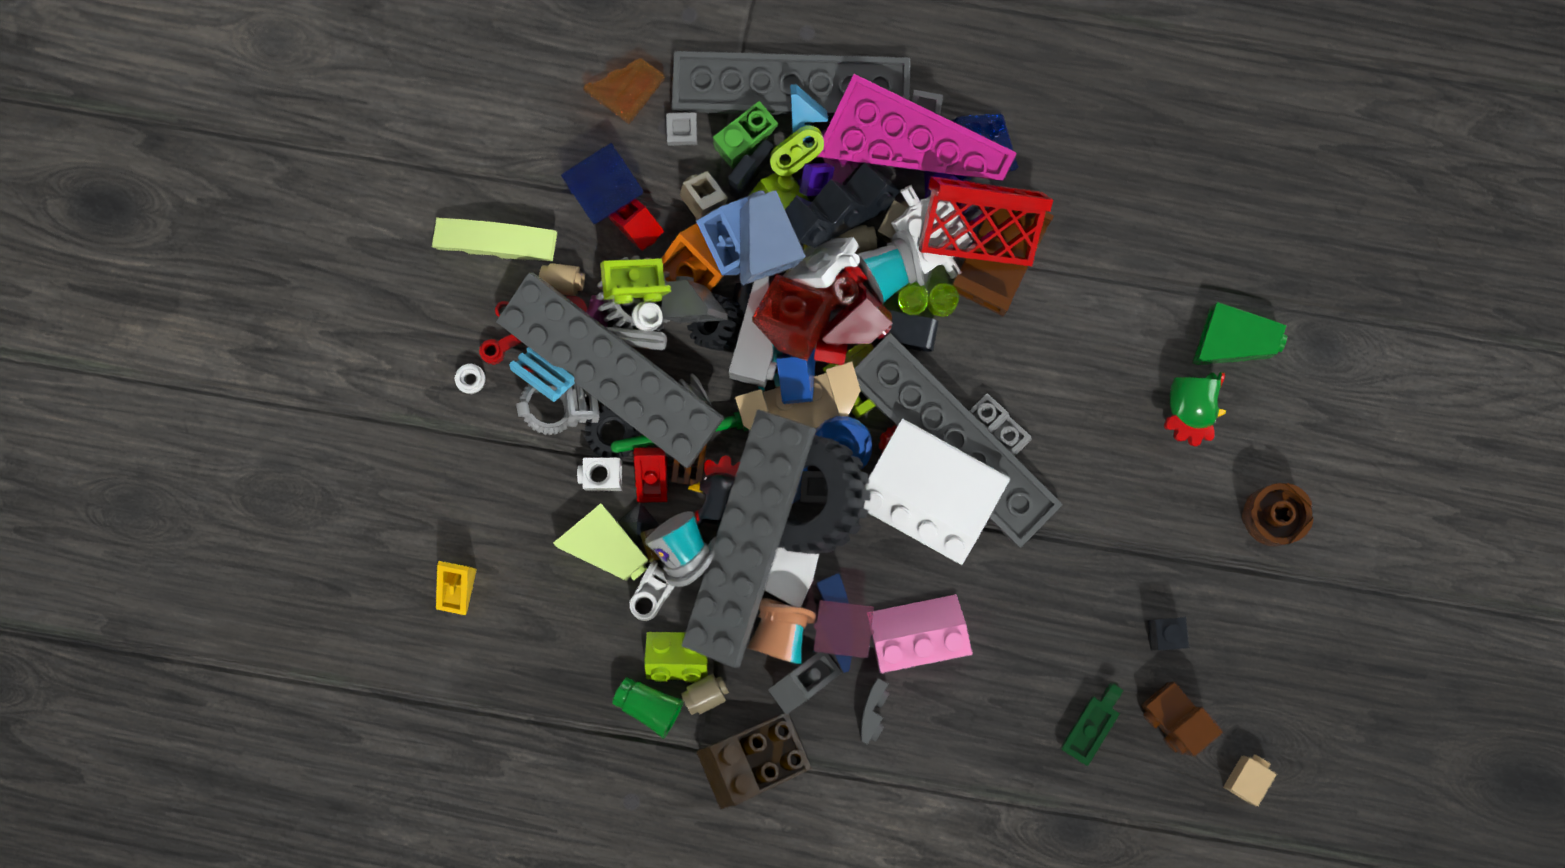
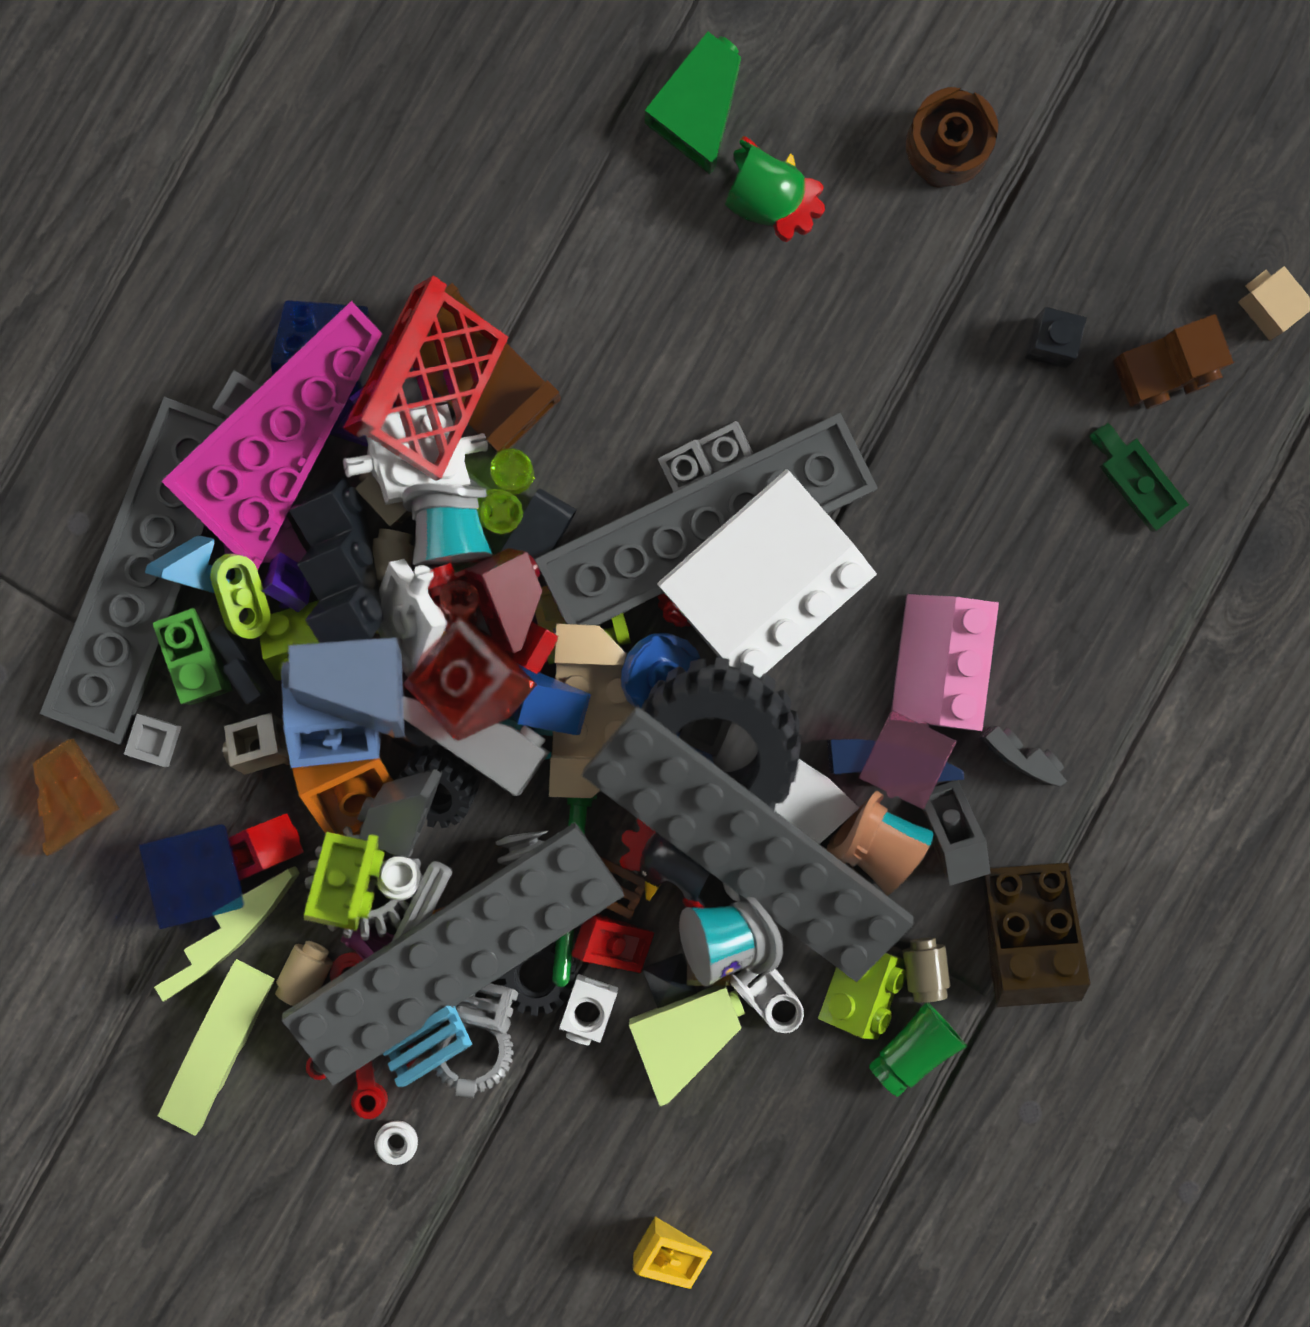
camera: 75 degrees left, 5 degrees up
none -> yellowish green slope [155,866,300,1001]

